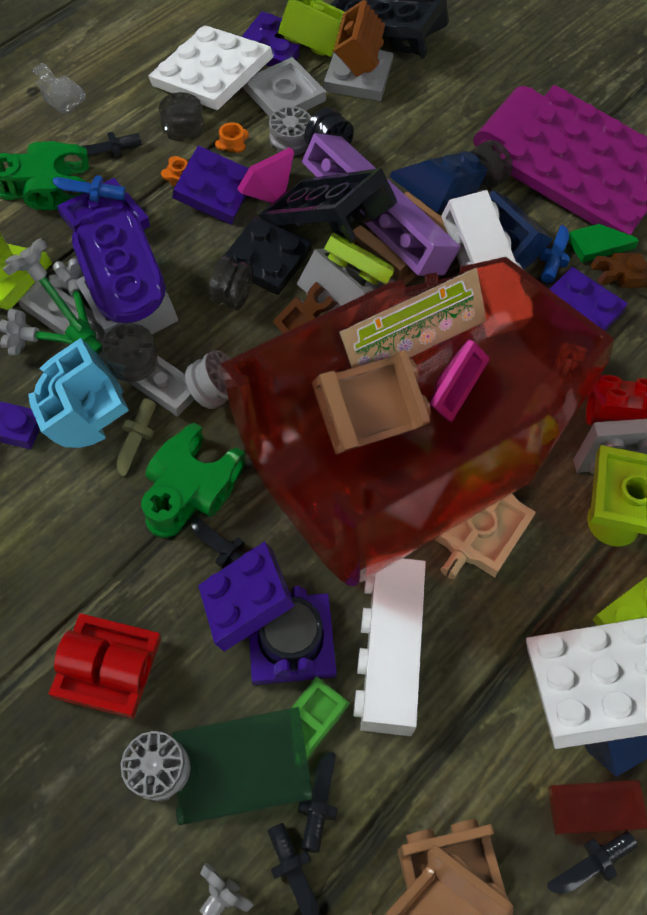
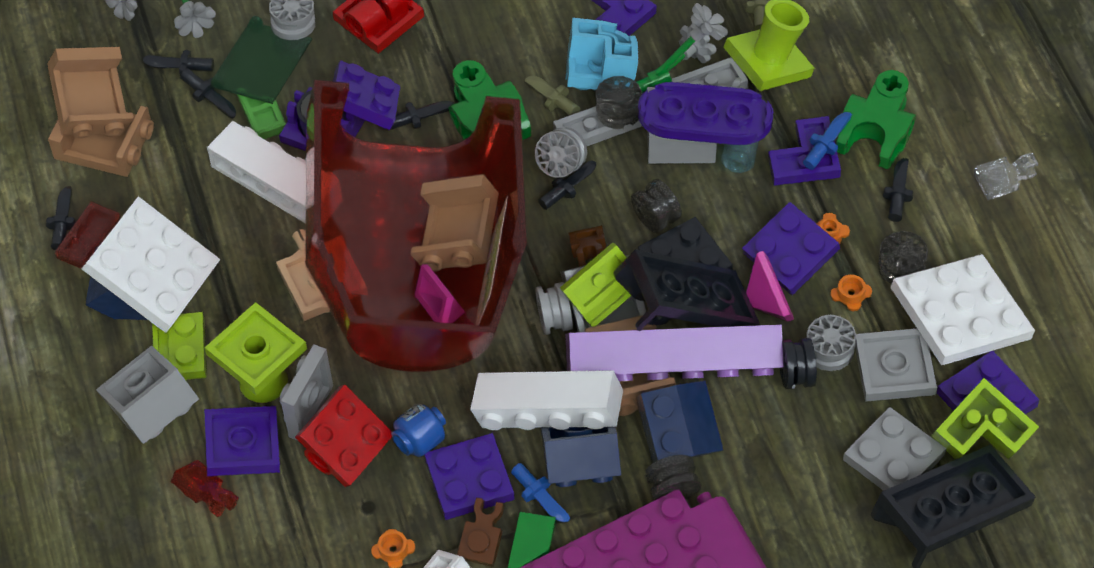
camera: 125 degrees right, 5 degrees down
dark orange brick [333,0,385,77] -> none

